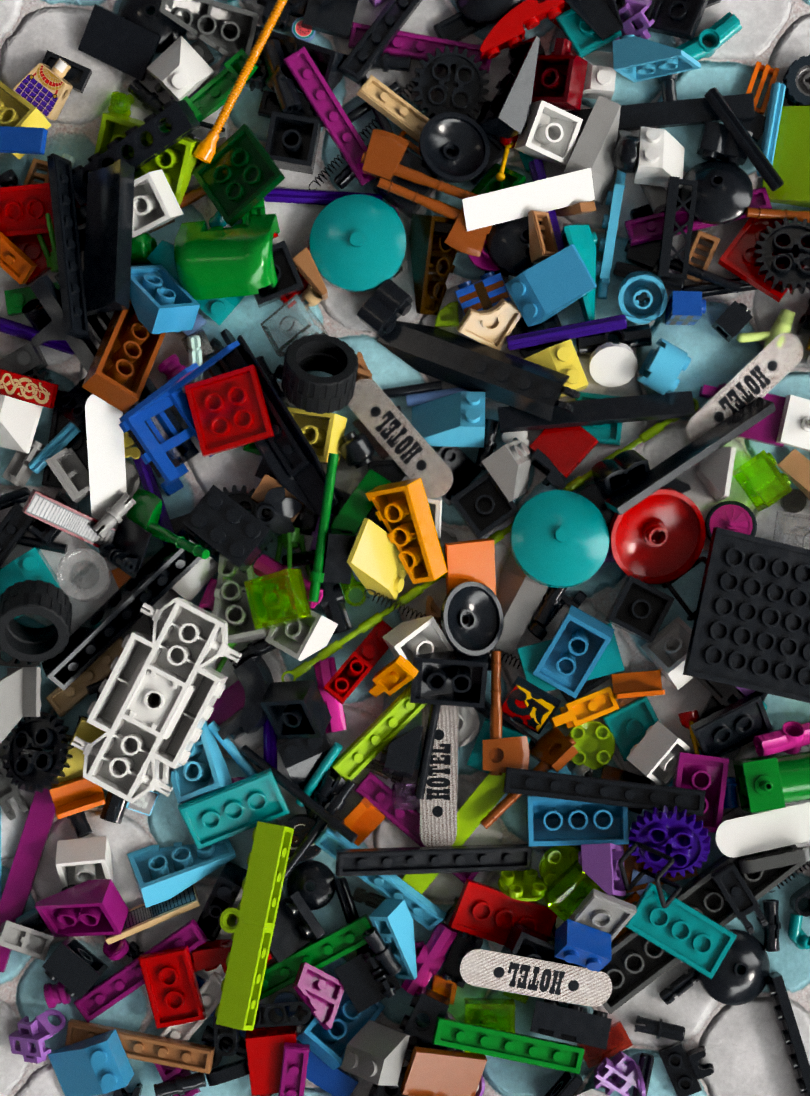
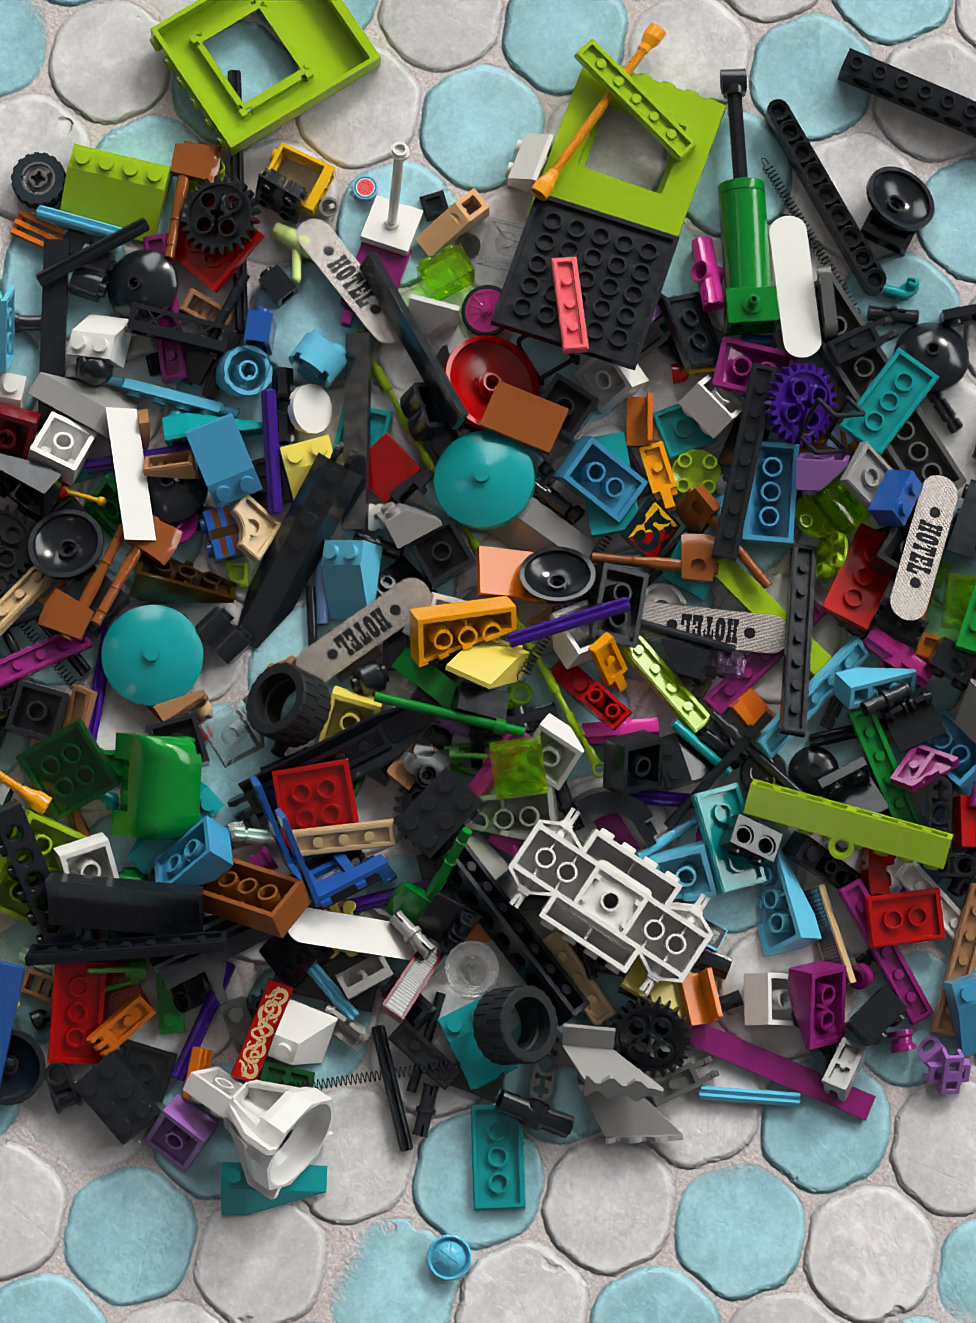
camera: 85 degrees left, 5 degrees down
none -> medium nougat tile [62,684,98,728]
none -> tan tile [292,819,396,856]
none -> dark orange tile [479,381,569,455]
none -> dark purple axle [507,597,630,647]
none -> coral tile [551,257,589,354]
none -> black brick [719,814,783,867]

